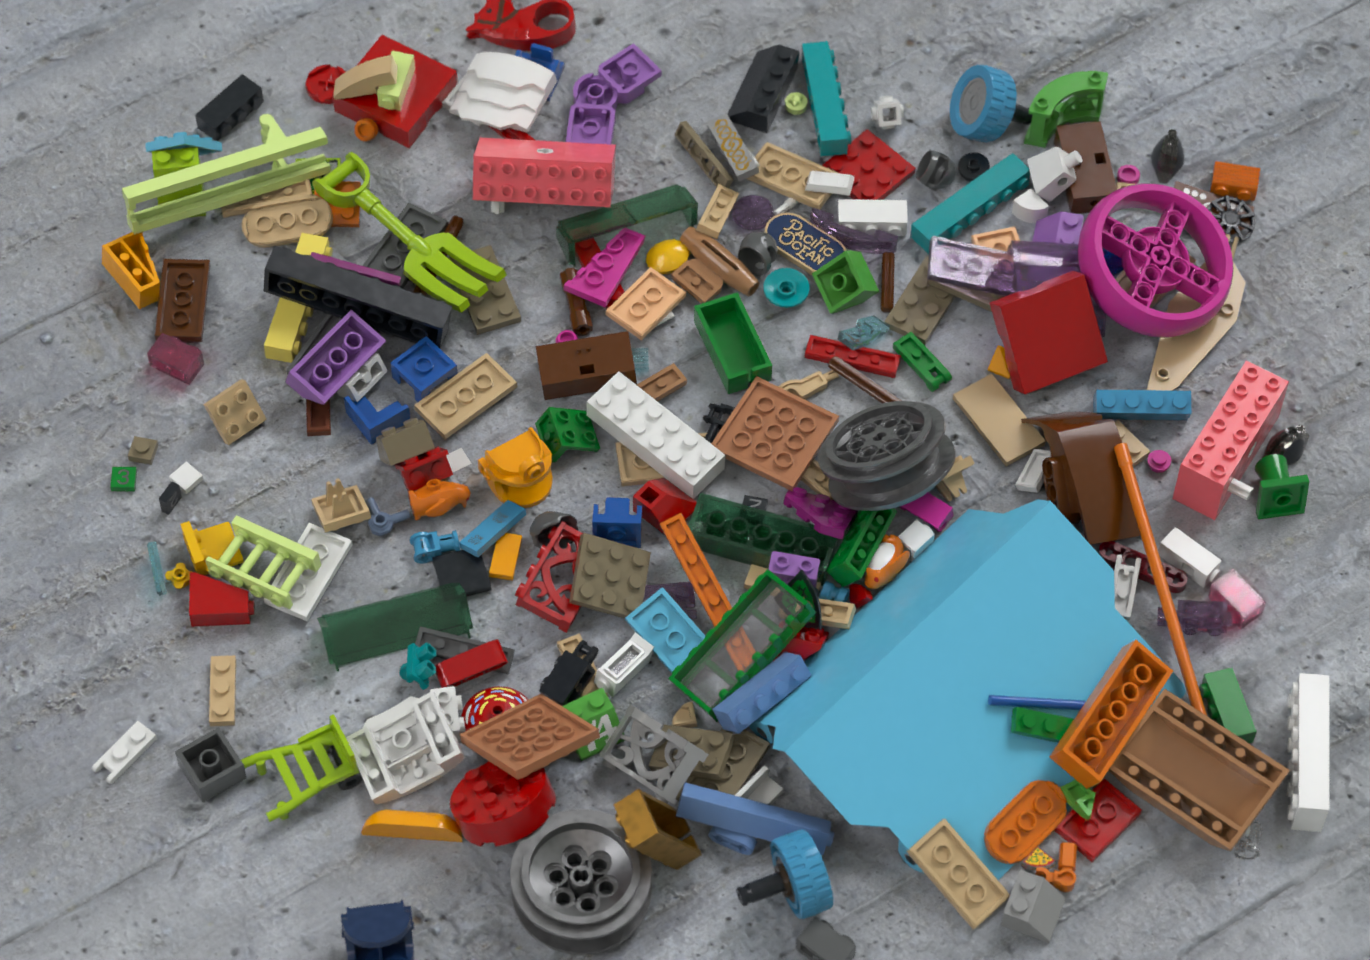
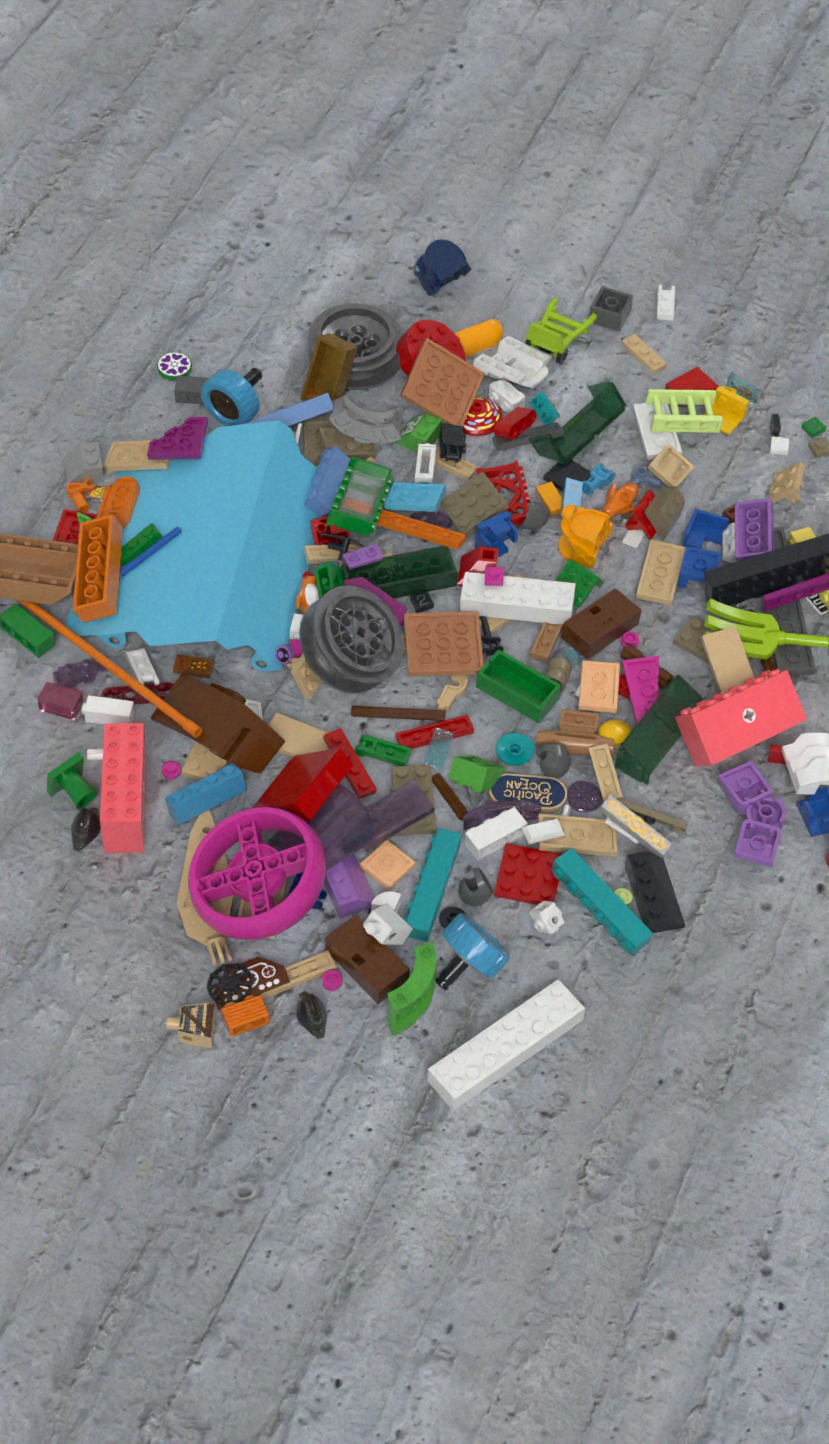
camera: 145 degrees right, 5 degrees down
none -> magenta plate [147,417,208,460]
none -> torso [167,1003,216,1048]
none -> medium lavender tile [275,645,294,664]
none -> red plate [323,728,377,799]
none -> white brick [427,979,585,1111]
none -> dark pink plate [484,567,503,586]
none -> dark tan wheel [544,658,572,692]
none -> tan tile [700,626,754,693]

